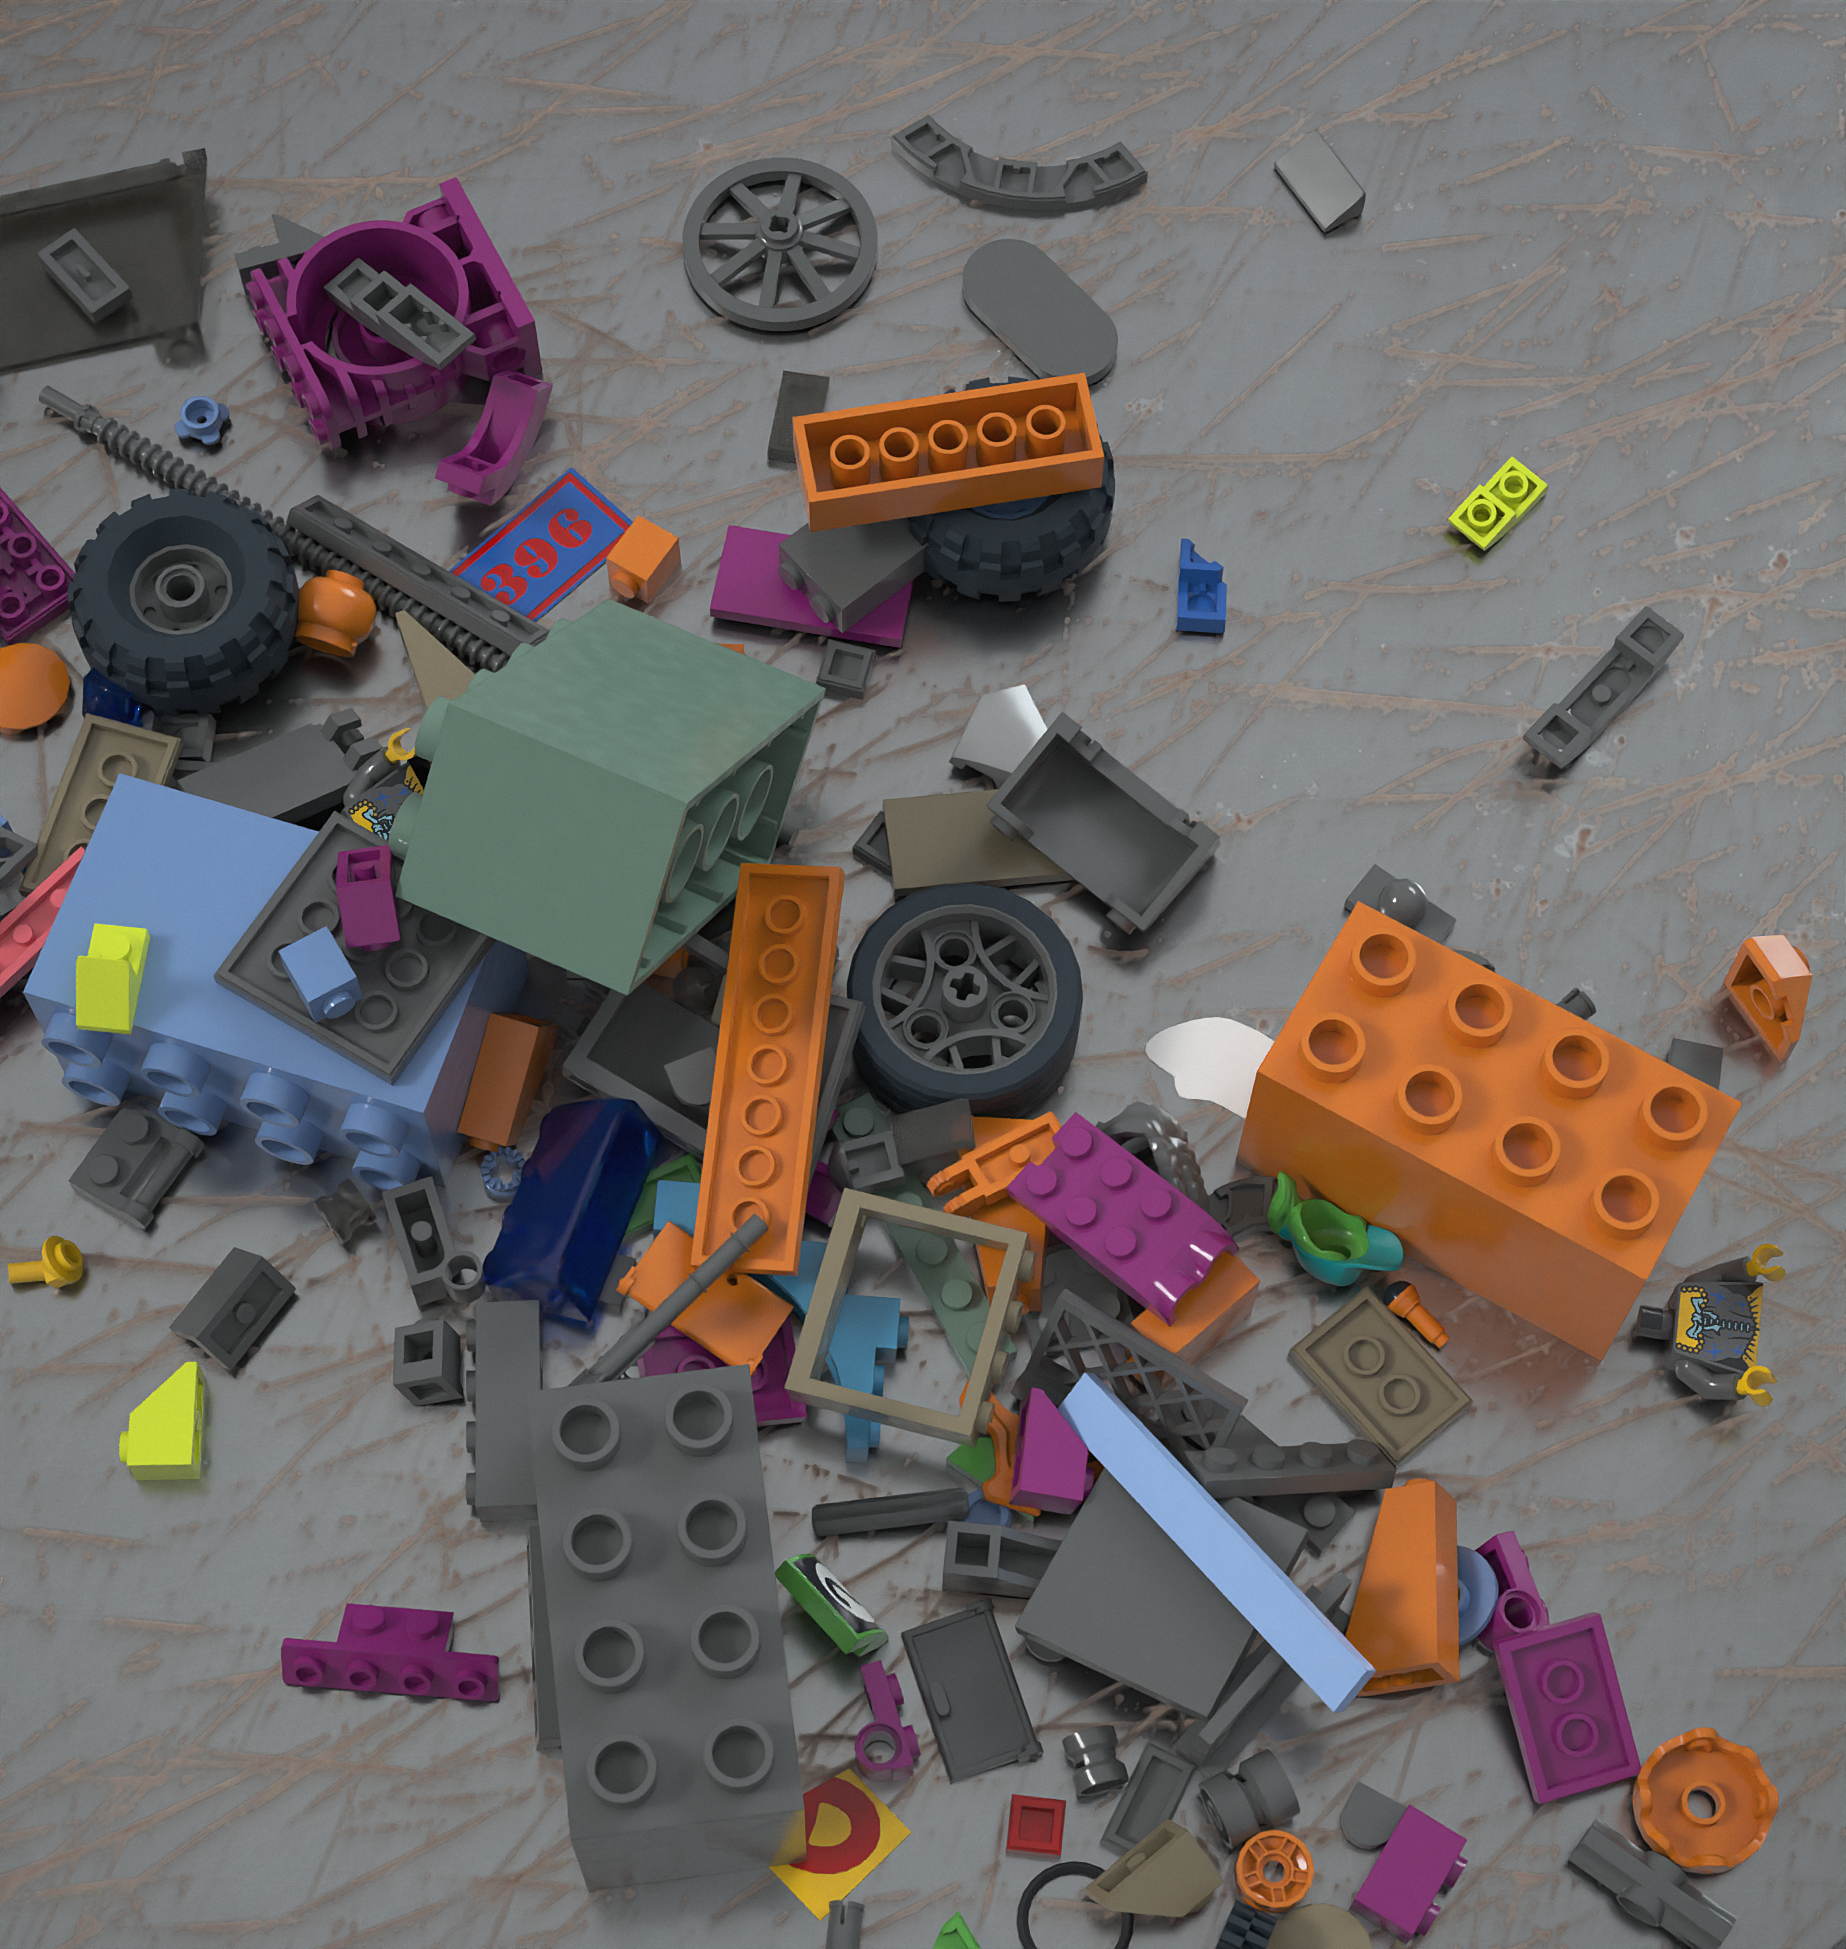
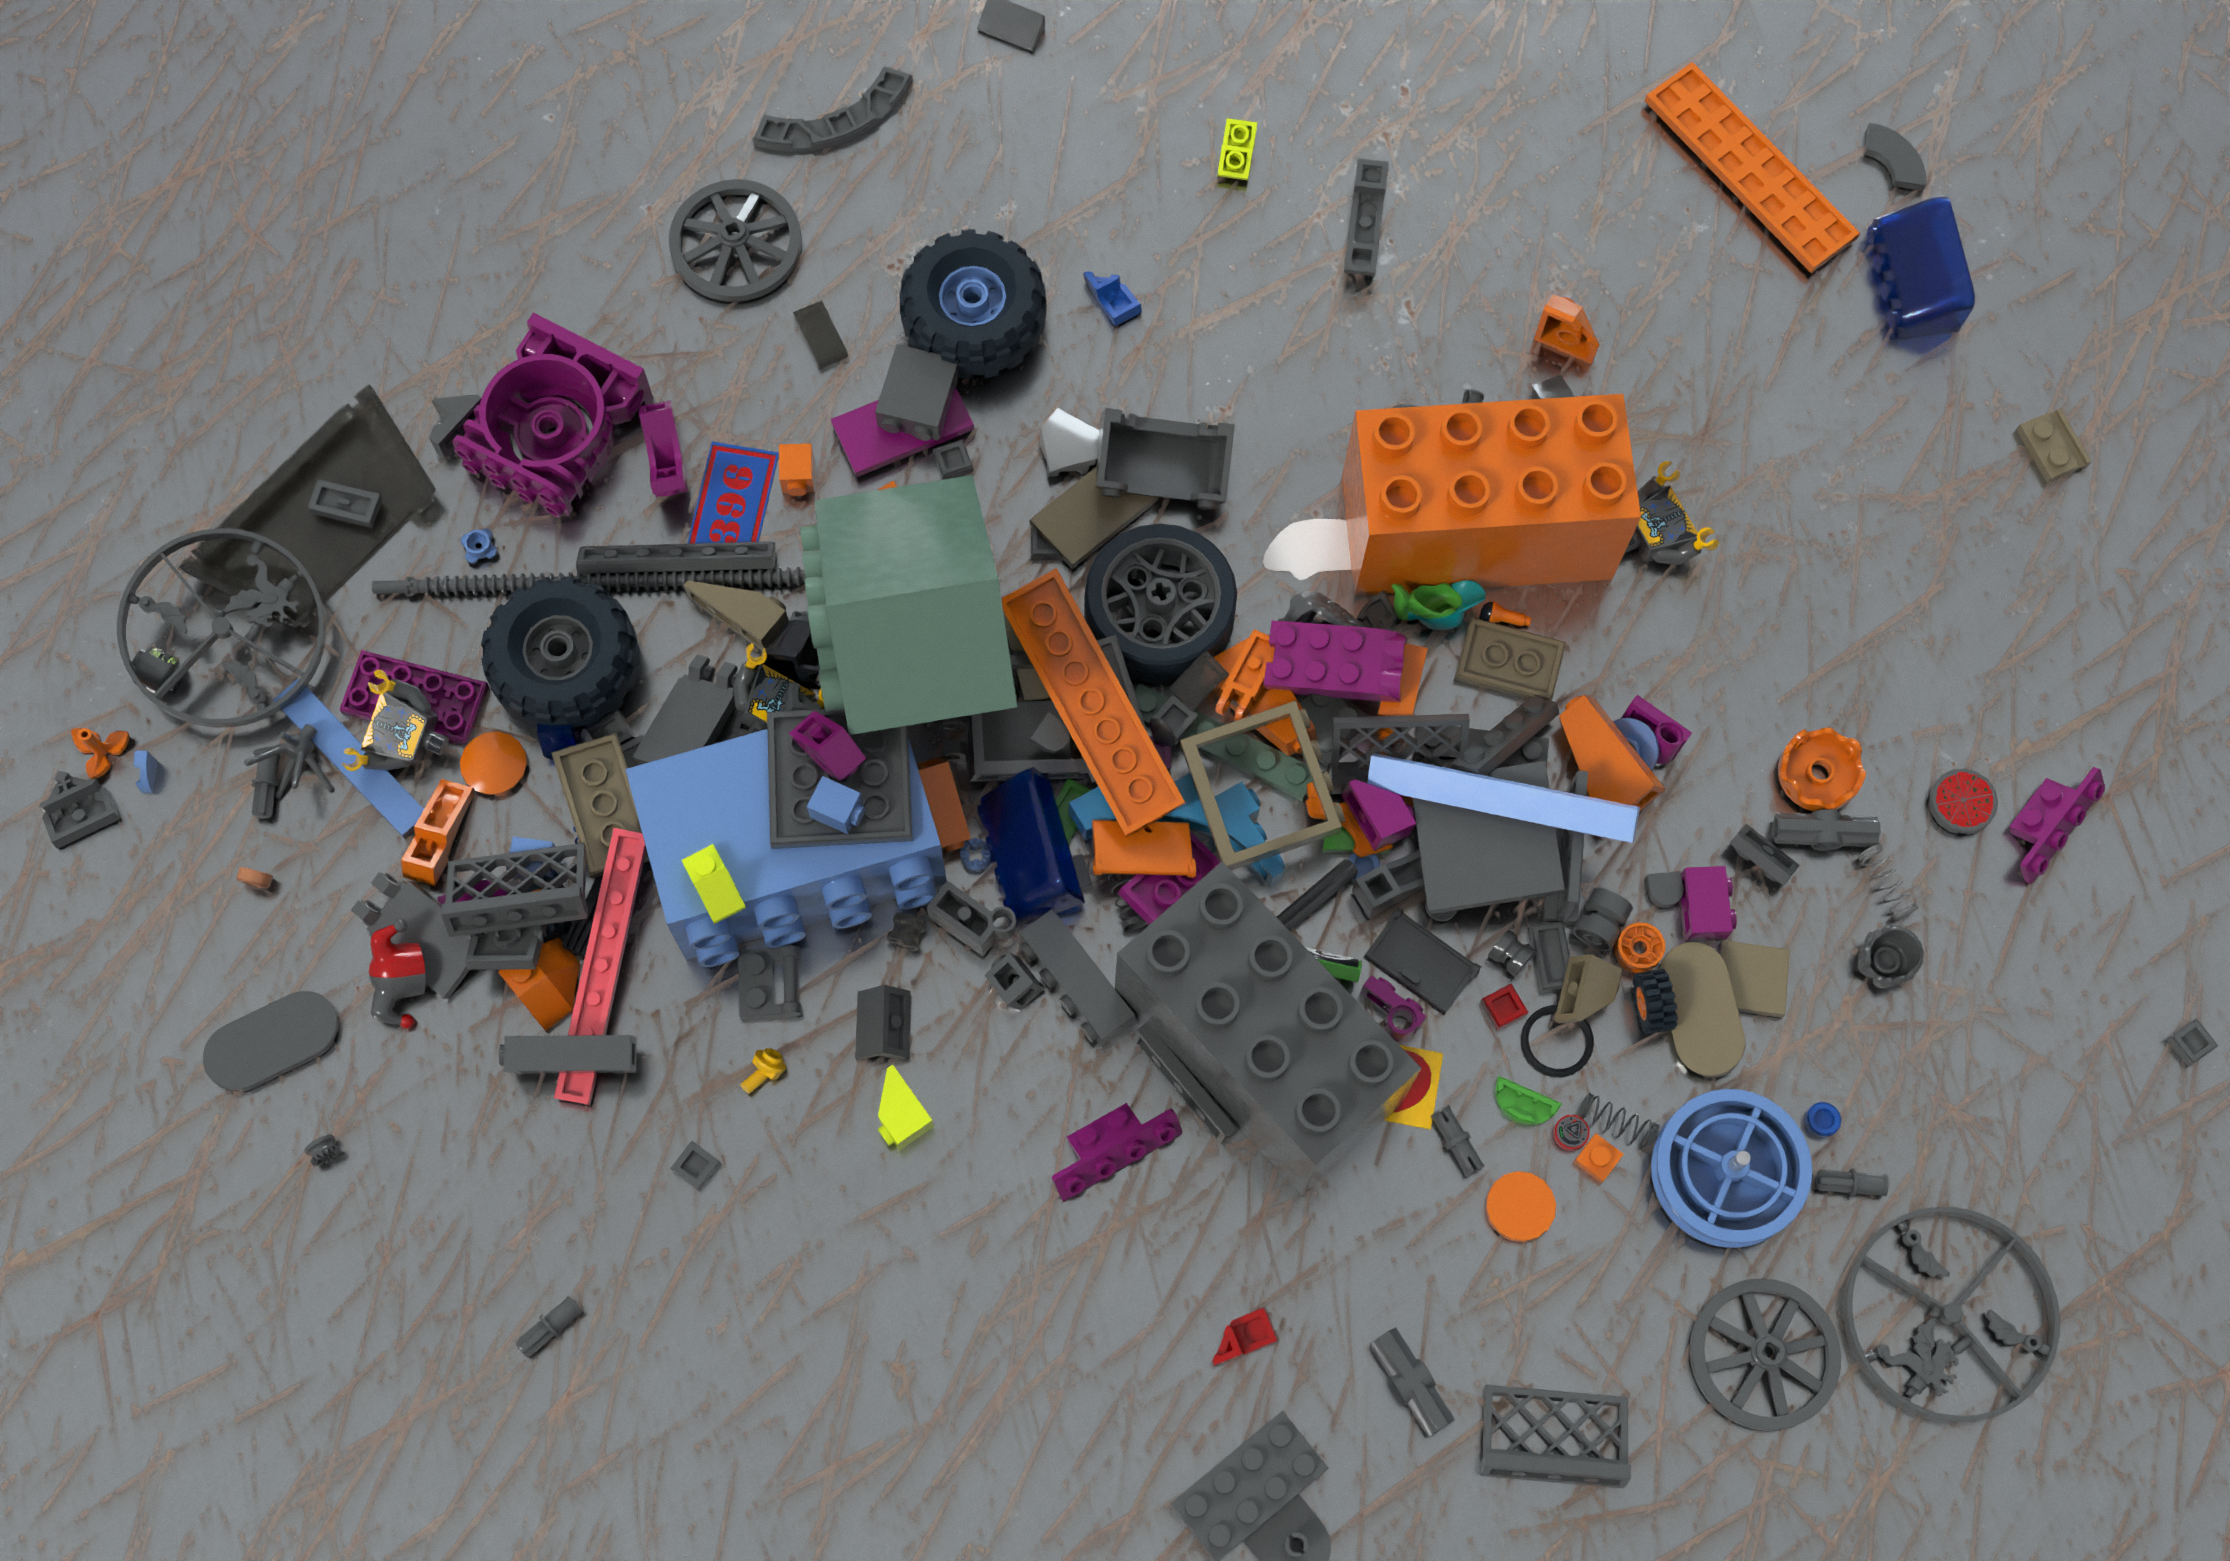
camera: 35 degrees left, 5 degrees up
orange piece [294,570,377,658] -> none
dark grey slope [324,258,476,370] -> none
dark grey piece [566,1214,769,1387] -> none
orange brick [792,372,1104,533] -> none
dark grey tile [963,239,1118,385] -> none
dark grey tile [1344,864,1457,944] -> none
magenta plate [1492,1612,1641,1804] -> none
none -> dark grey plate [1729,824,1800,886]

